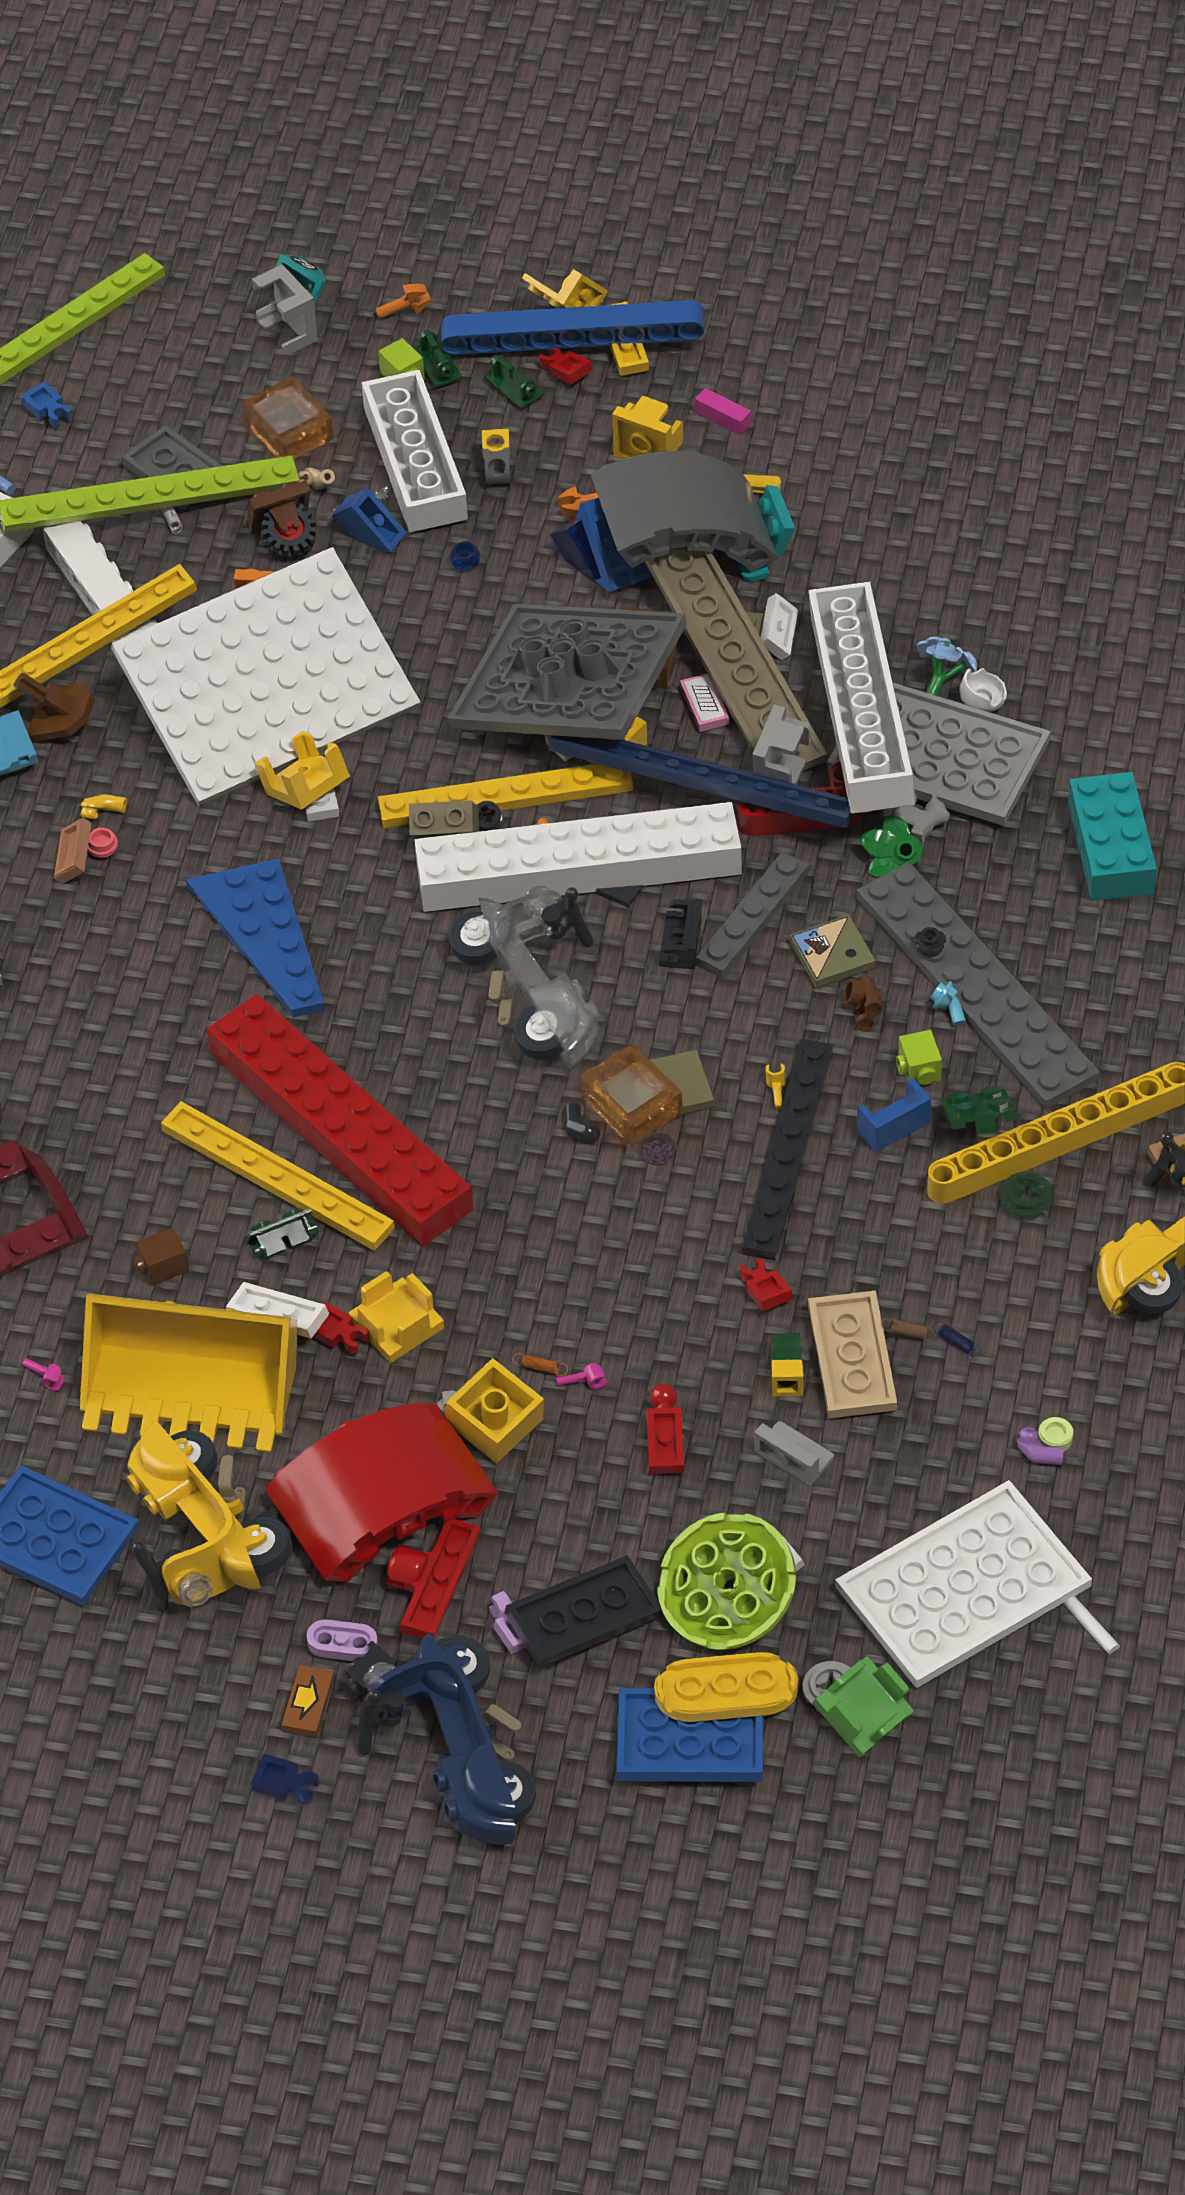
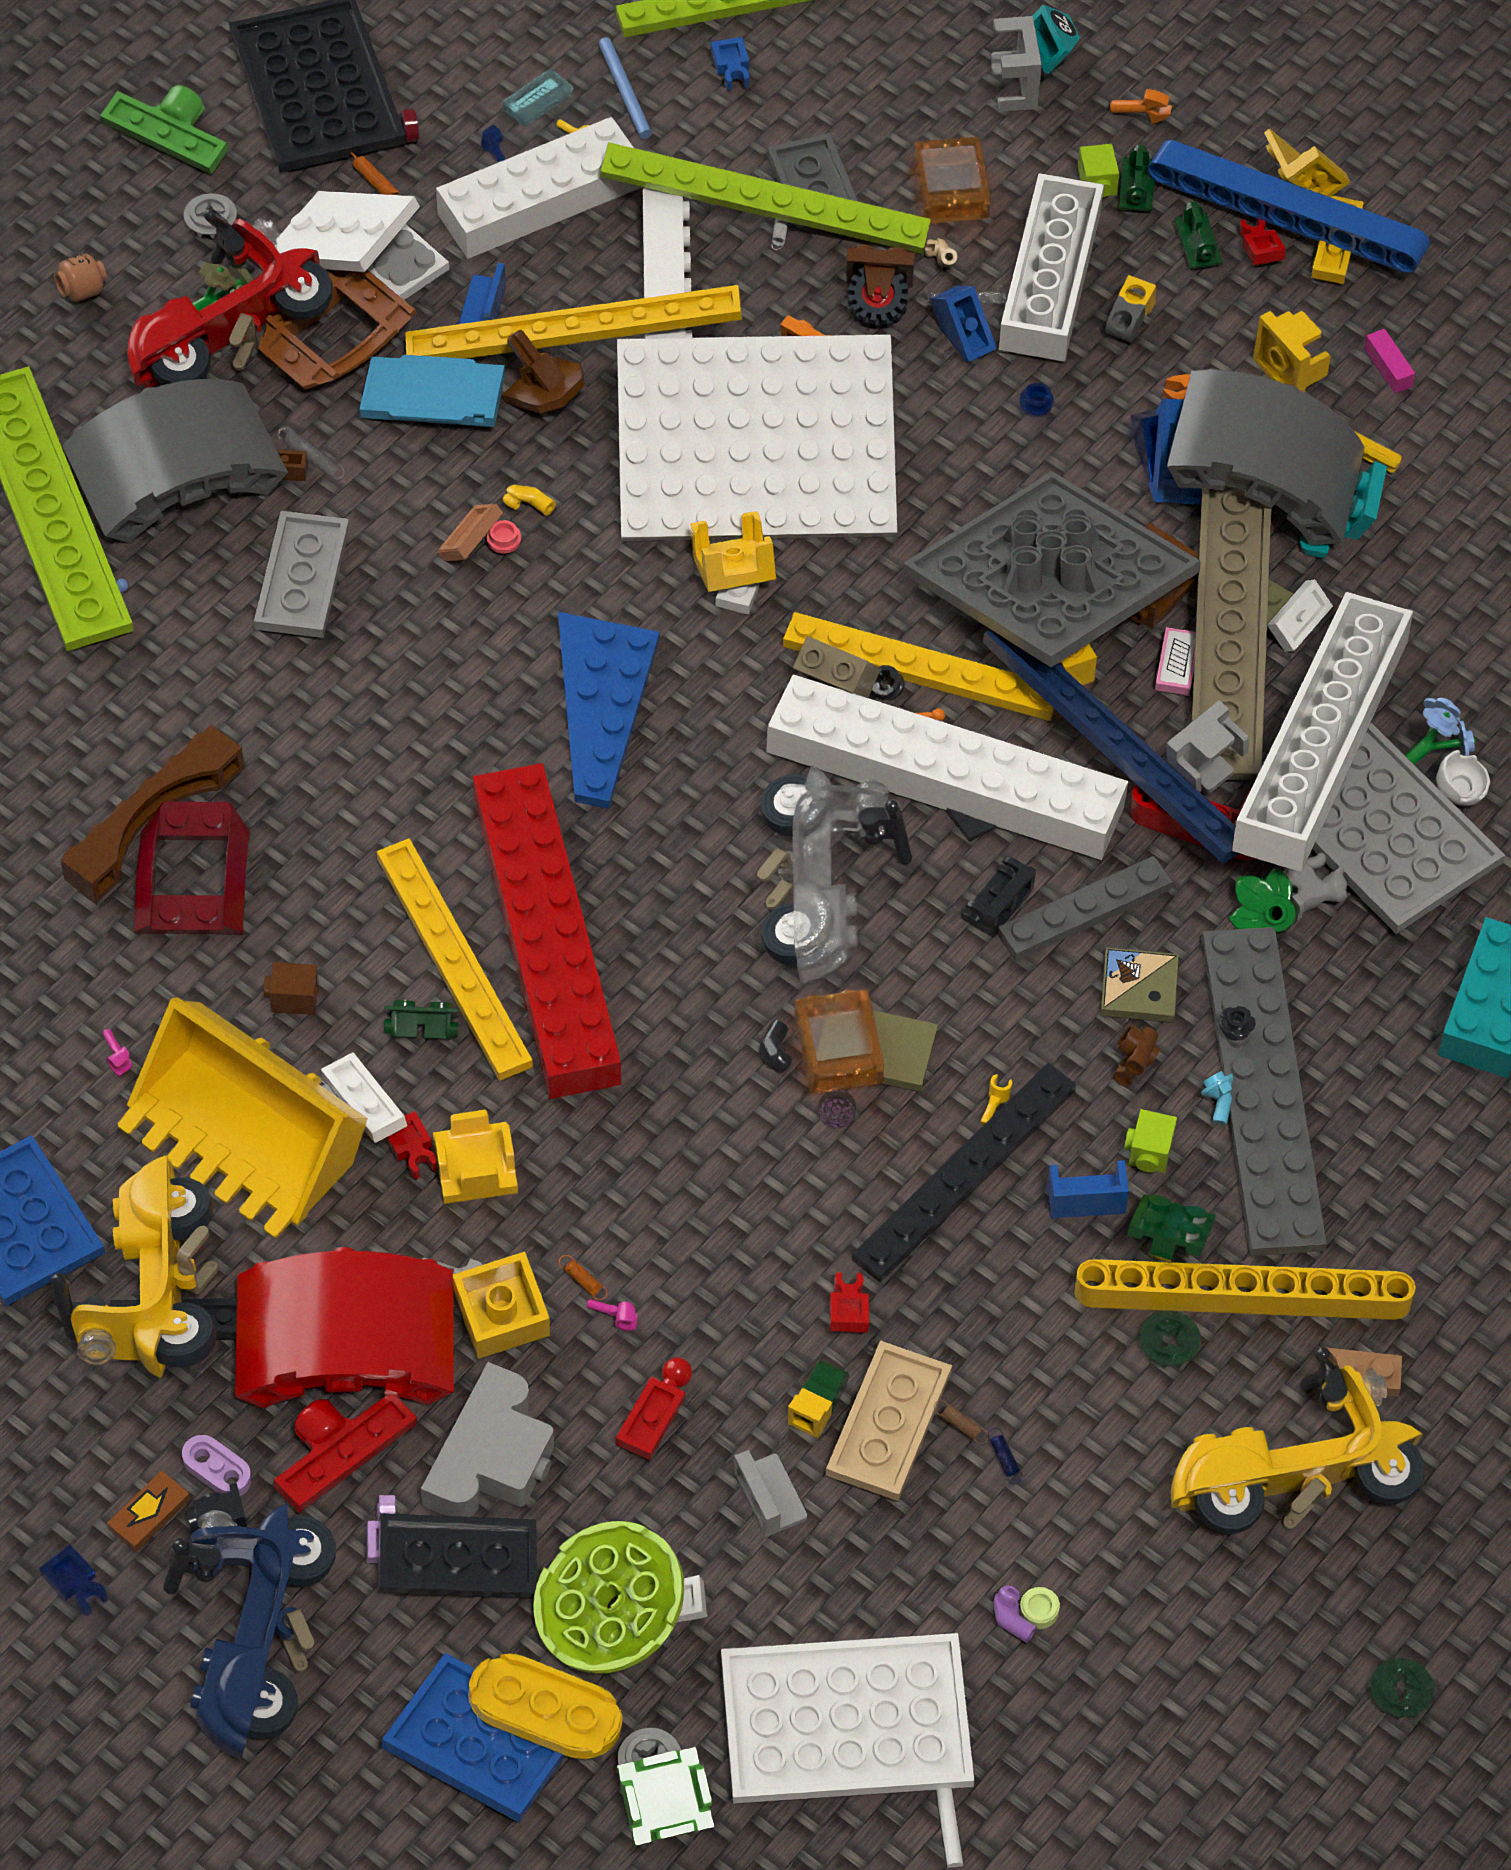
camera: 25 degrees right, 5 degrees up
none -> light grey brick [421,1362,554,1517]

